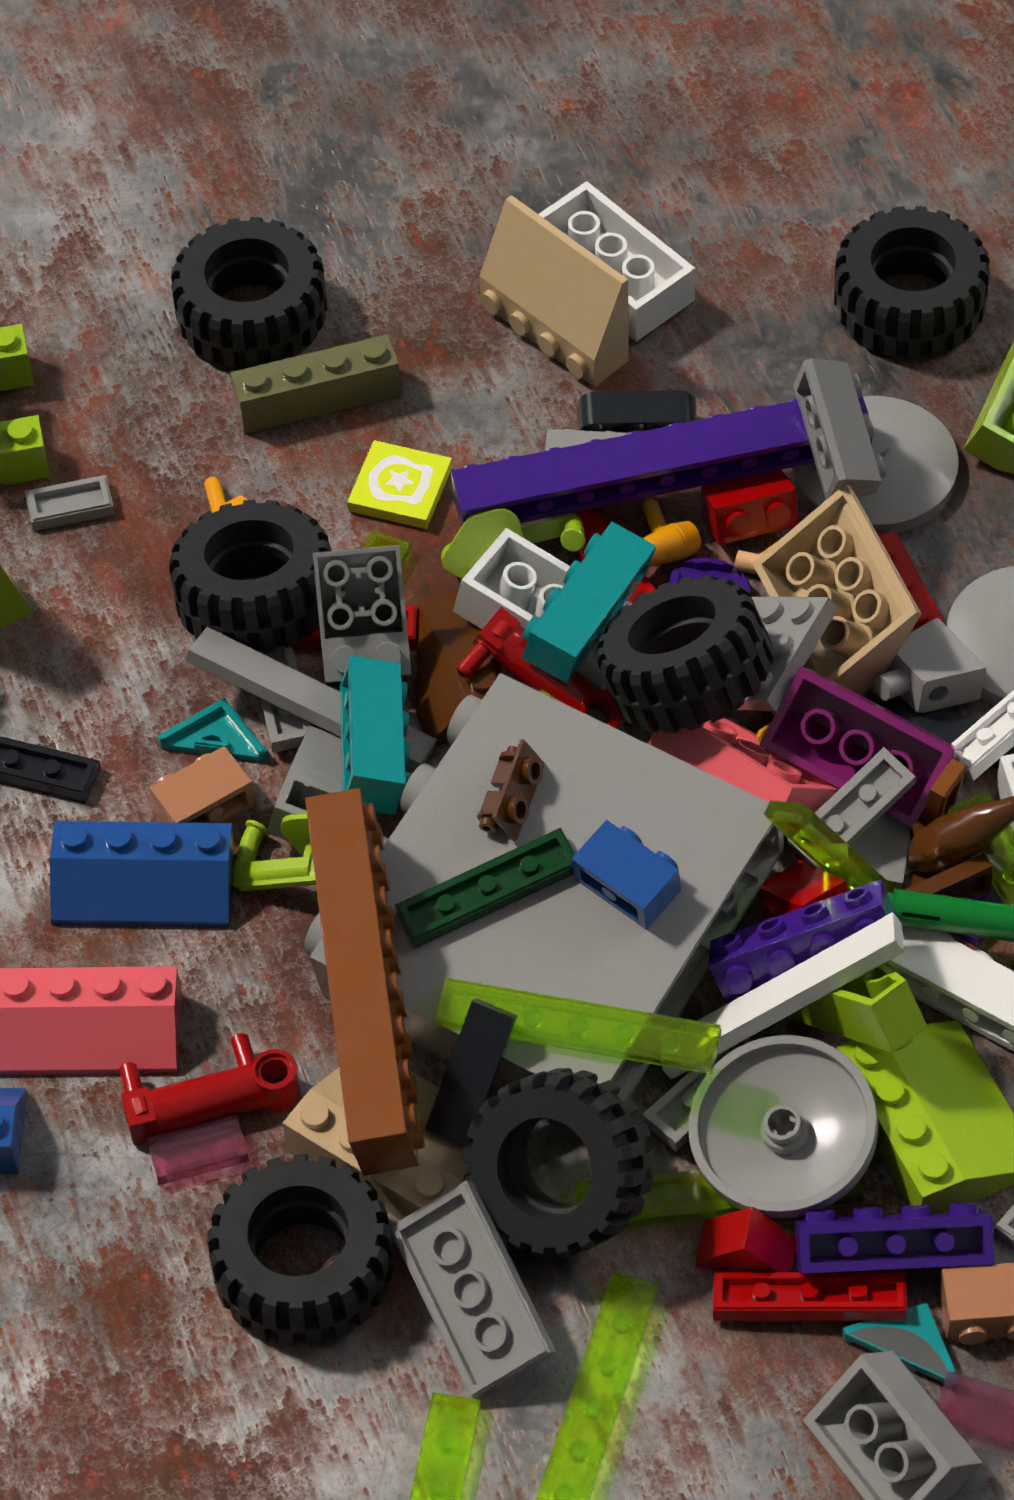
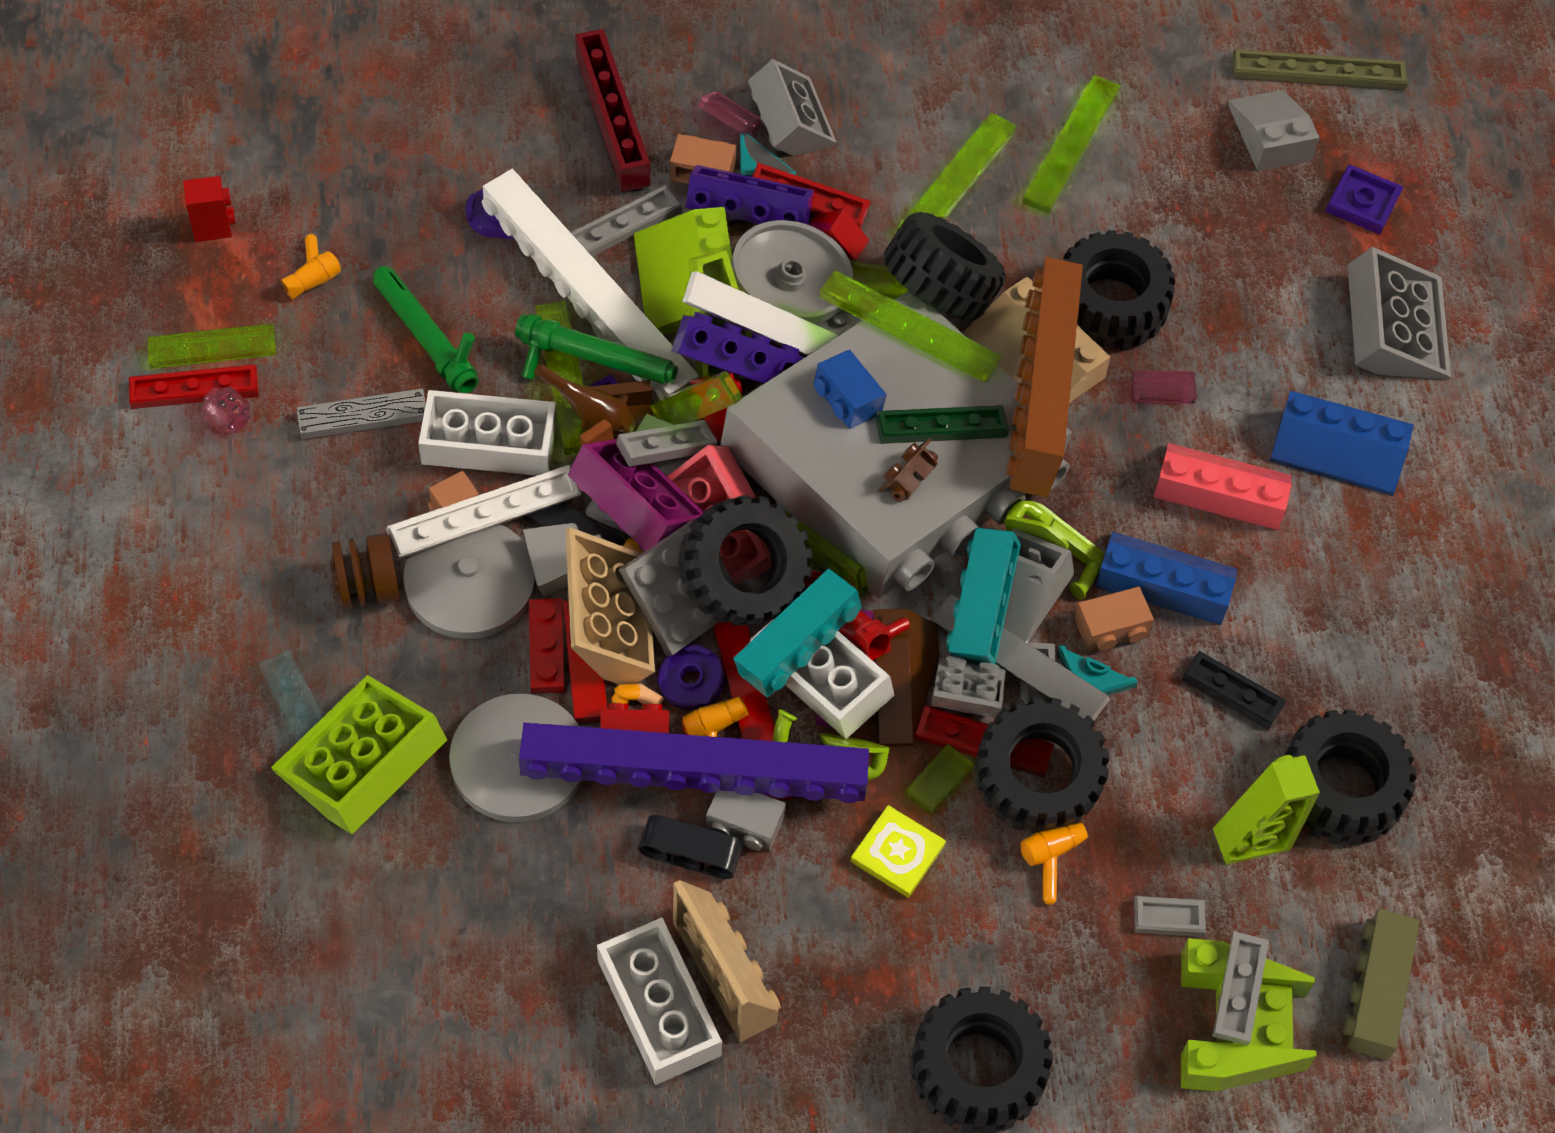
camera: 170 degrees left, 5 degrees up
red piece [119,1033,300,1146] -> none
olive brick [230,334,401,434] -> none
light grey tile [390,1180,556,1399] -> none
black tile [425,998,519,1146] -> none
light grey slope [793,358,885,500] -> none
black tyre [834,206,990,359] -> none

